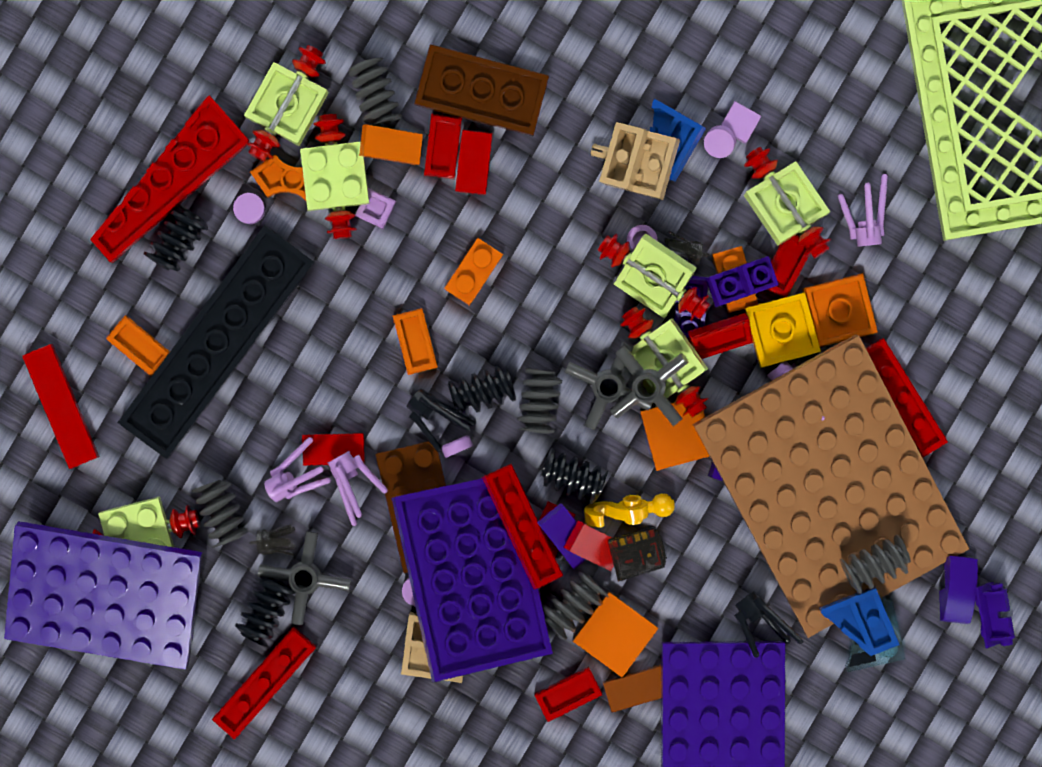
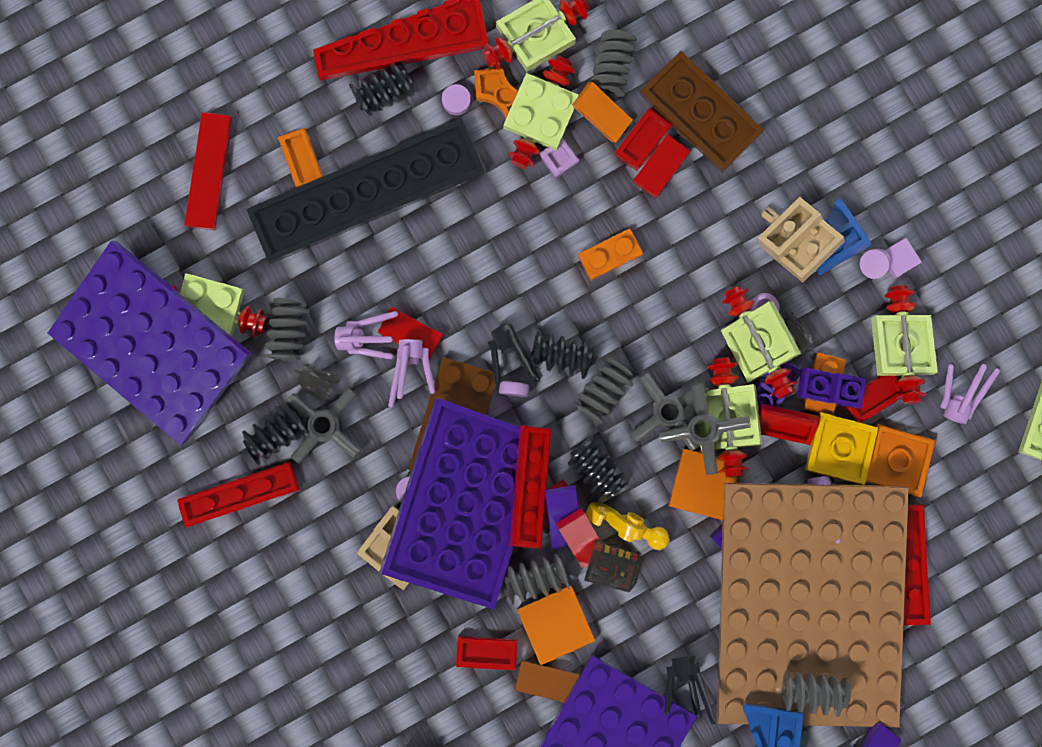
camera: 30 degrees right, 5 degrees down
orange tile [393,308,438,375] -> none

